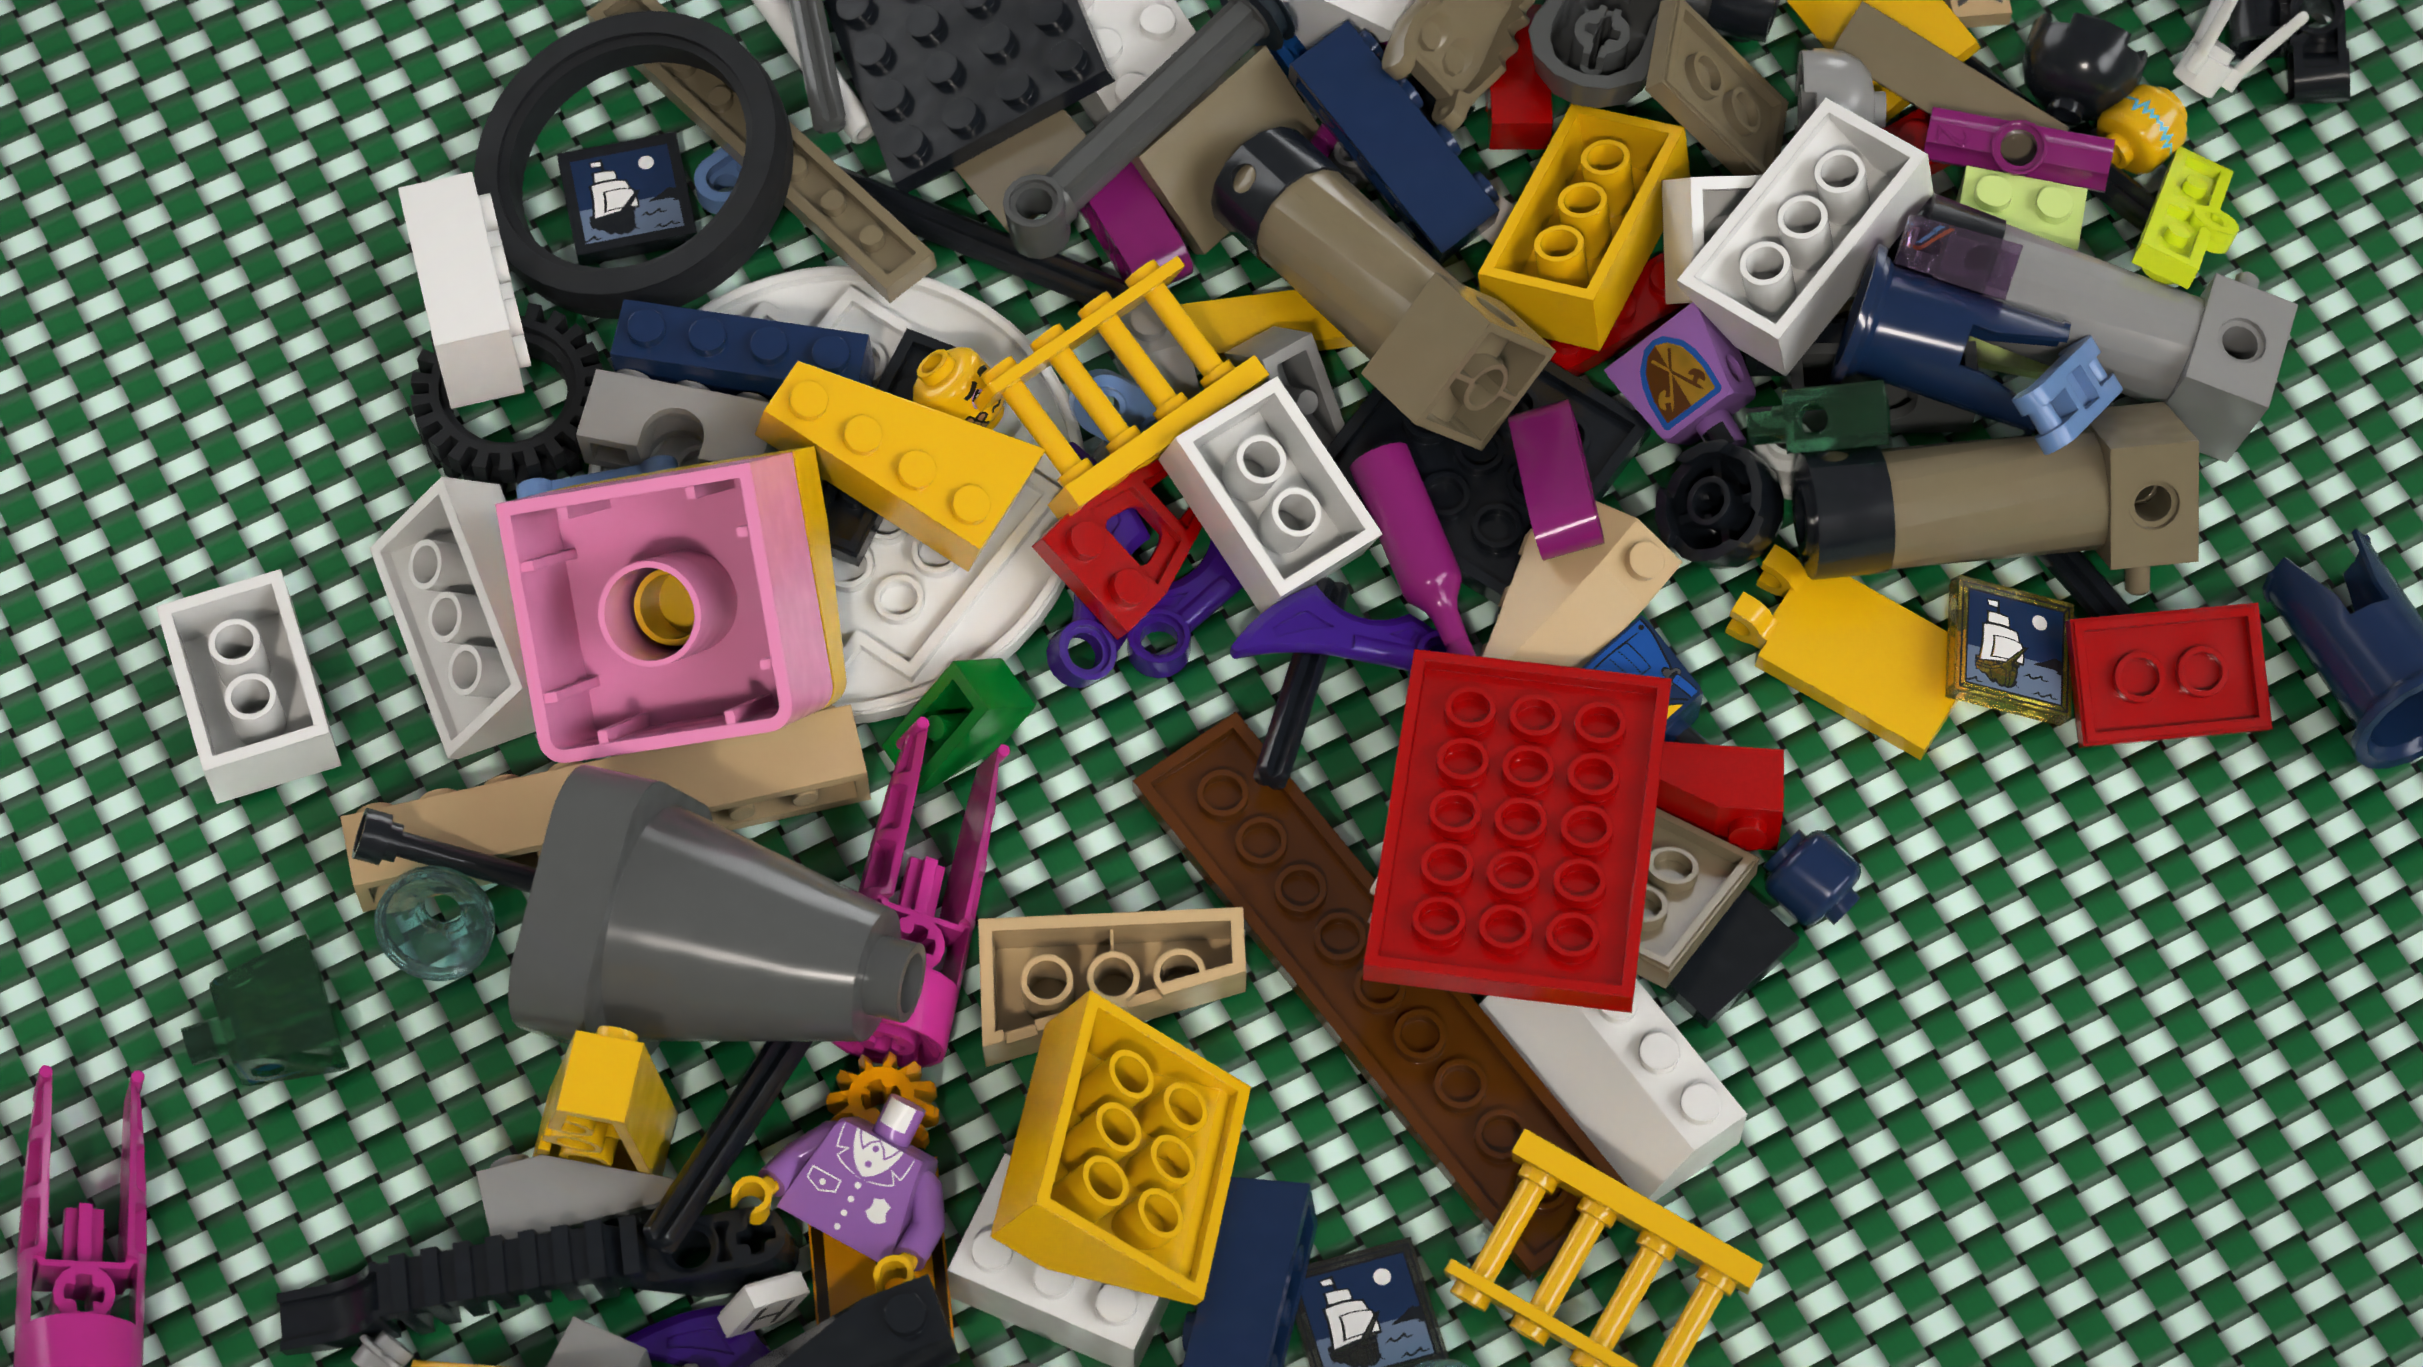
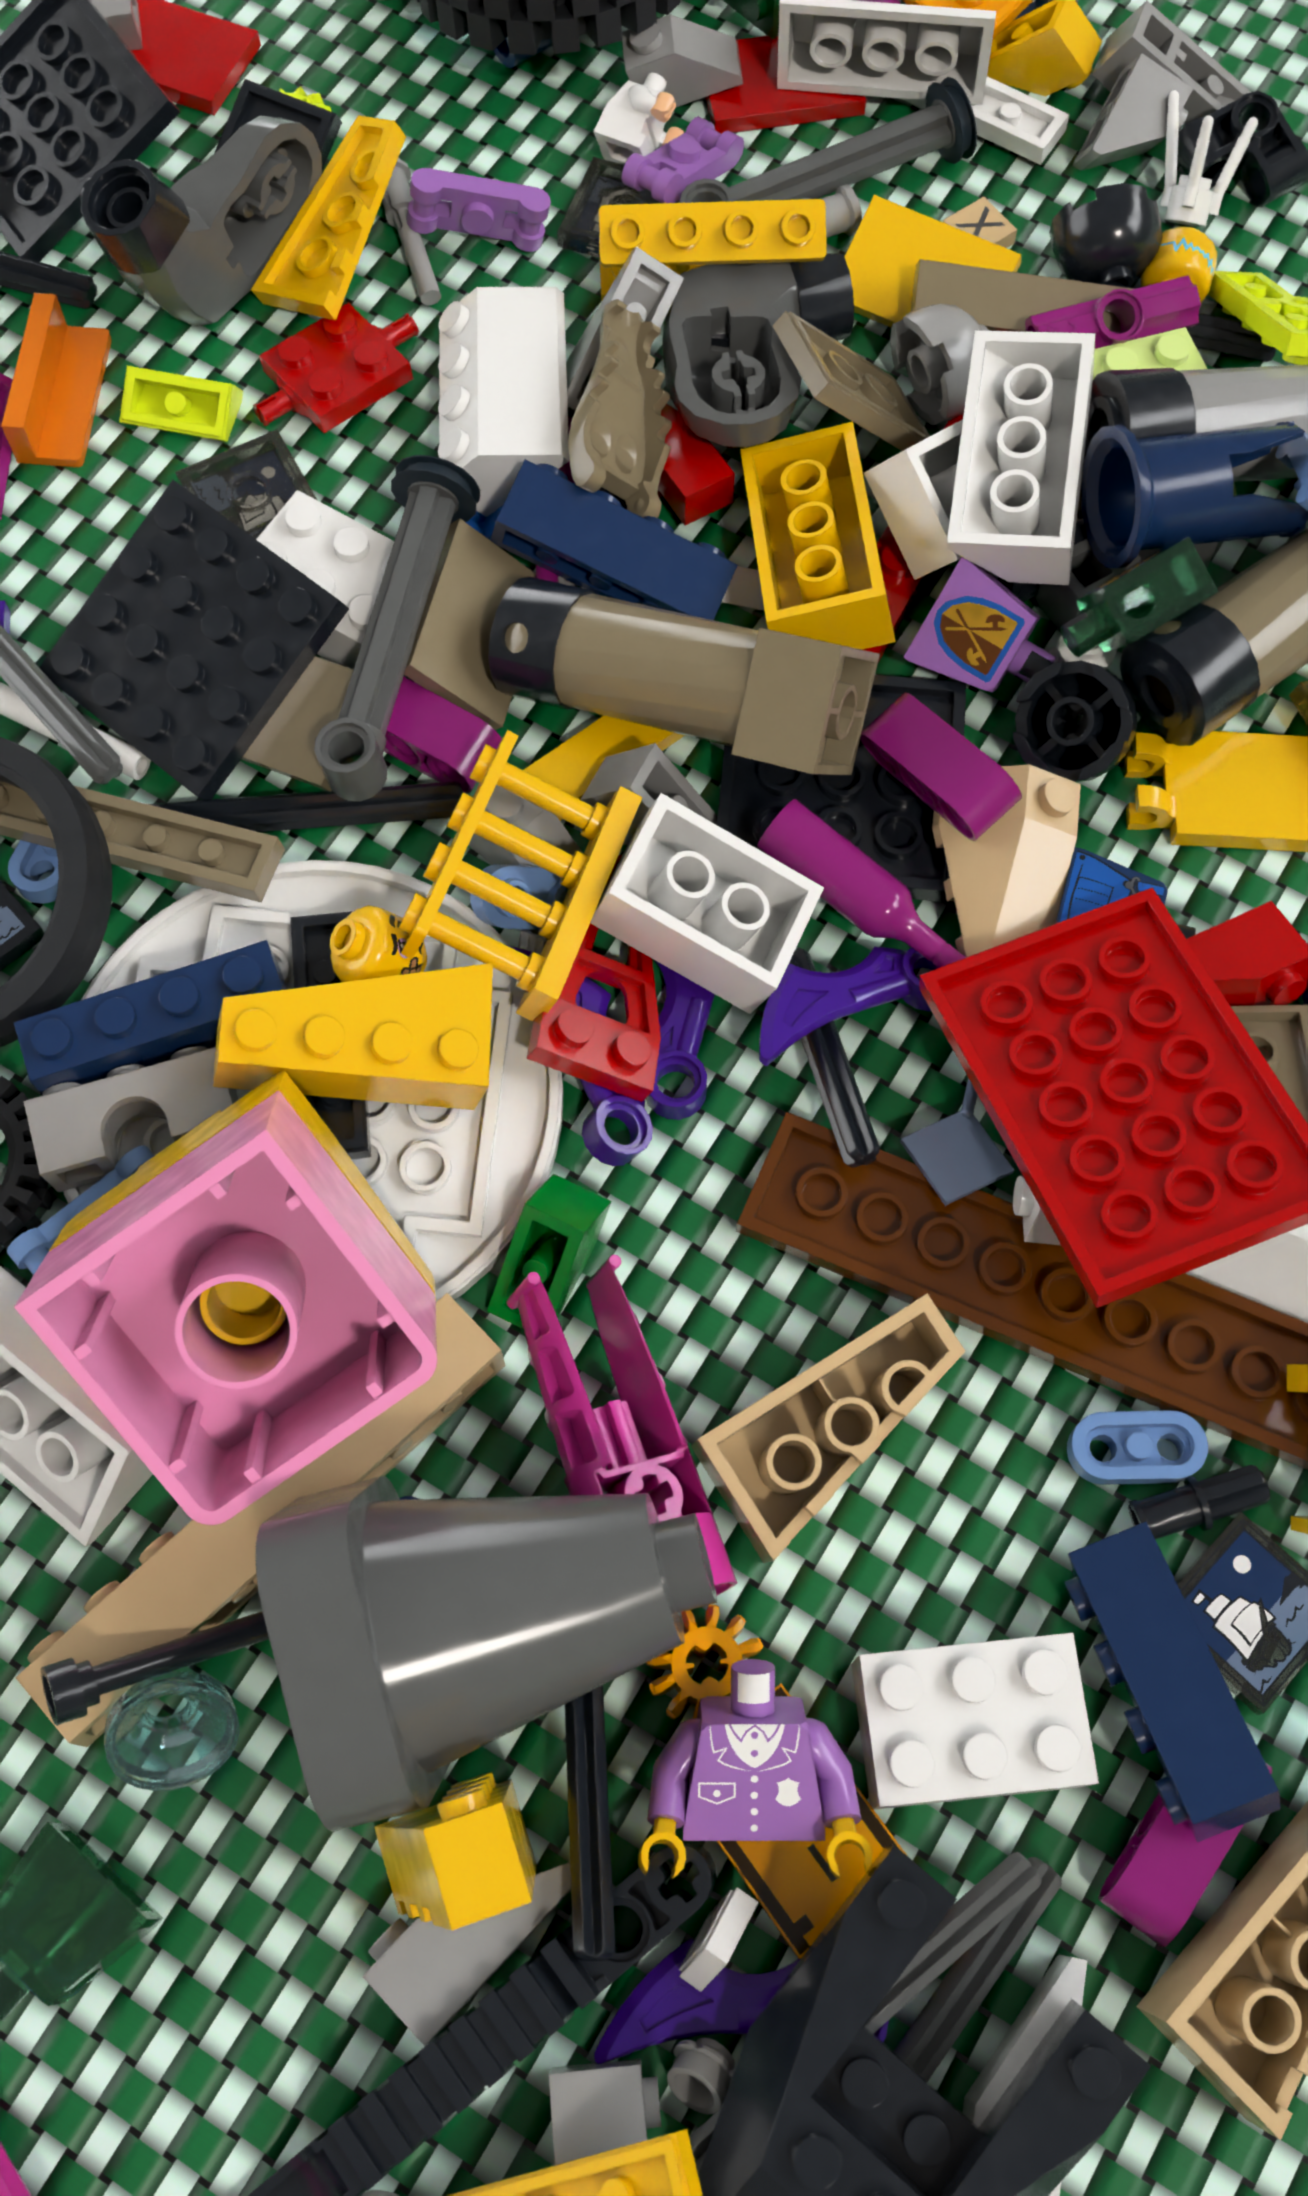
camera: 30 degrees left, 5 degrees up
yellow slope [990,990,1251,1306] -> none
clear purple leg [1894,214,2023,301] -> none
none -> sand blue piece [900,1078,1014,1206]
none -> medium blue plate [1067,1411,1208,1485]
none -> black axle [1128,1465,1270,1540]

